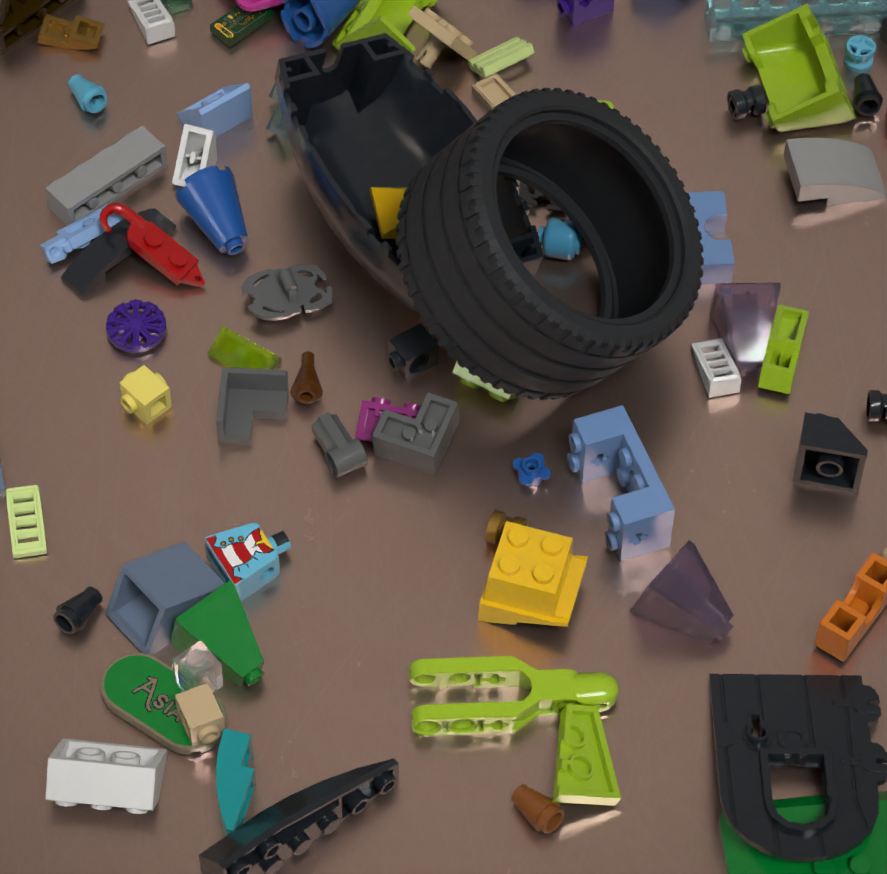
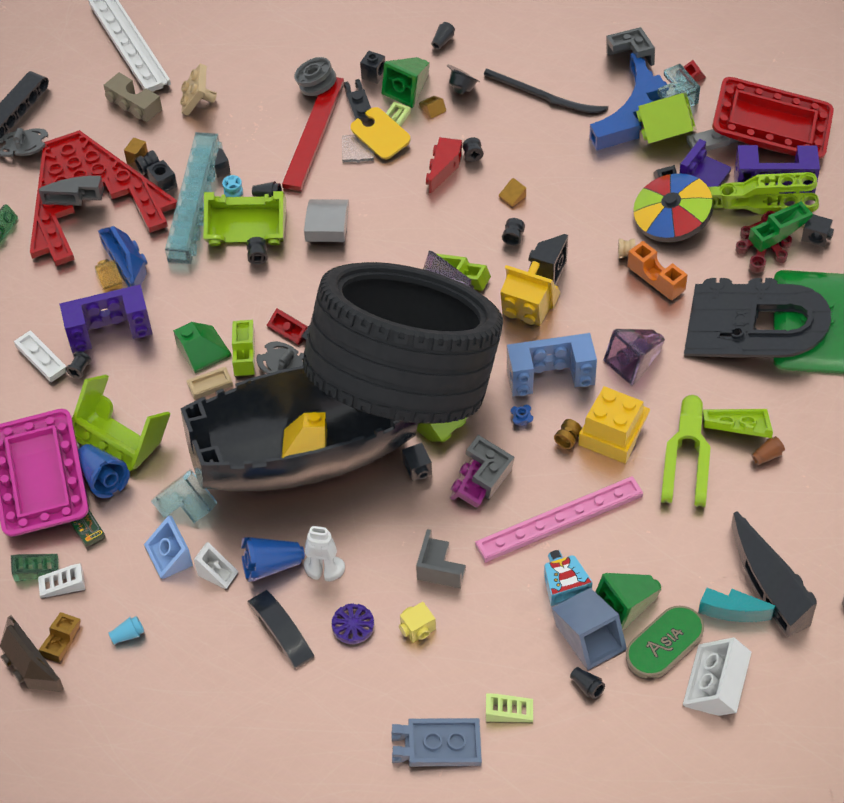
camera: 75 degrees left, 0 degrees up
light blue hinge [40,205,124,264] -> none
light grey brick [45,126,168,226] -> none
red plate [99,203,205,288] -> none
clear brick [172,640,223,693] -> none
tan brick [175,683,225,747] -> none
clear neon green slope [207,326,281,370] -> none
dark grey shield [241,265,333,321] -> none
reddish brown cone [290,351,323,404] -> none
dark grey piece [311,412,368,478] -> none
tan plate [408,5,479,69] -> none
yellowish green tile [468,36,534,77] -> none
none -> green slope [173,322,232,373]
none -> white piece [304,526,345,582]
none -> bright pink tile [475,476,643,563]
none -> yellow piece [500,261,560,326]

